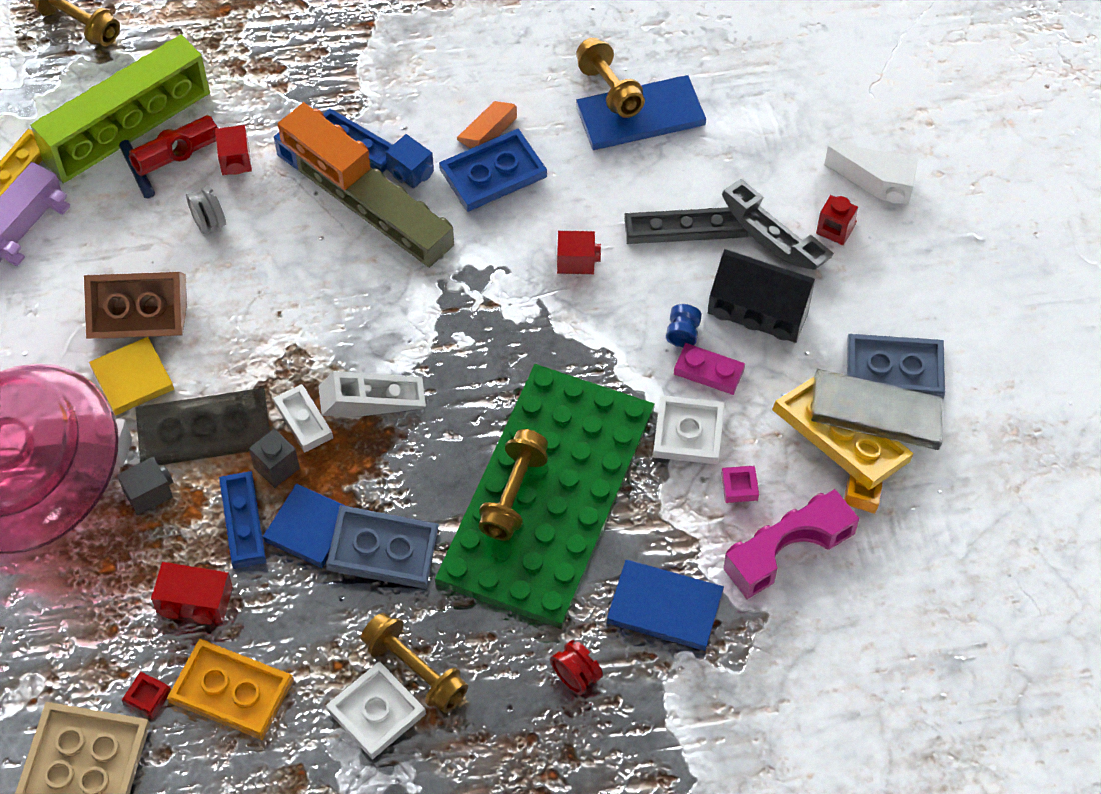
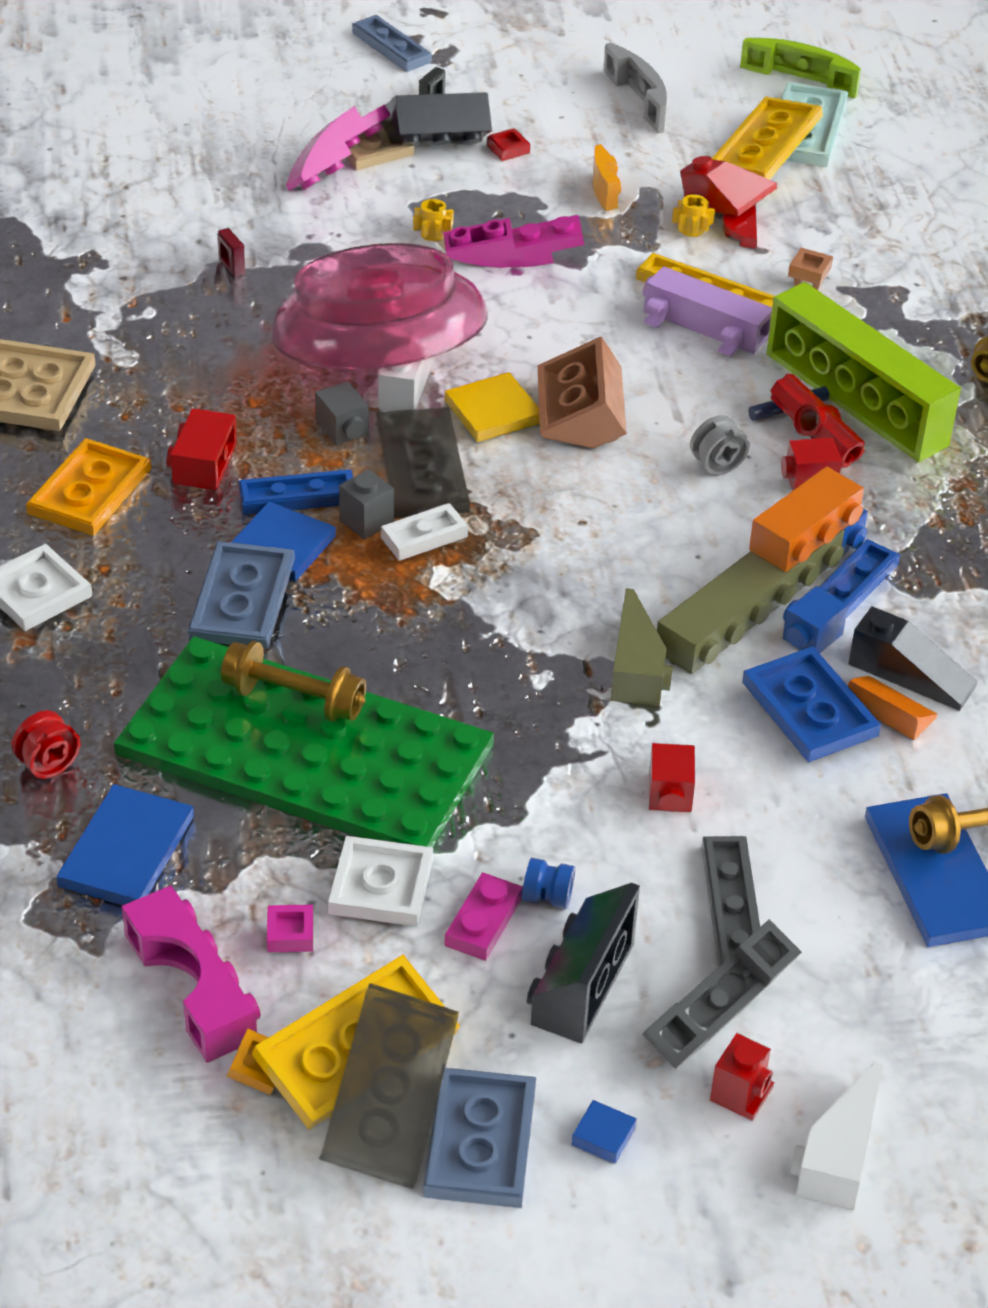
camera: 90 degrees right, 15 degrees down
red tile [121,671,171,720] -> none
white slope [319,371,426,417] -> none
pearl gold piece [361,613,468,713] -> none
none -> blue tile [571,1100,637,1164]
none -> olive slope [611,588,673,707]
none -> black slope [848,606,977,711]

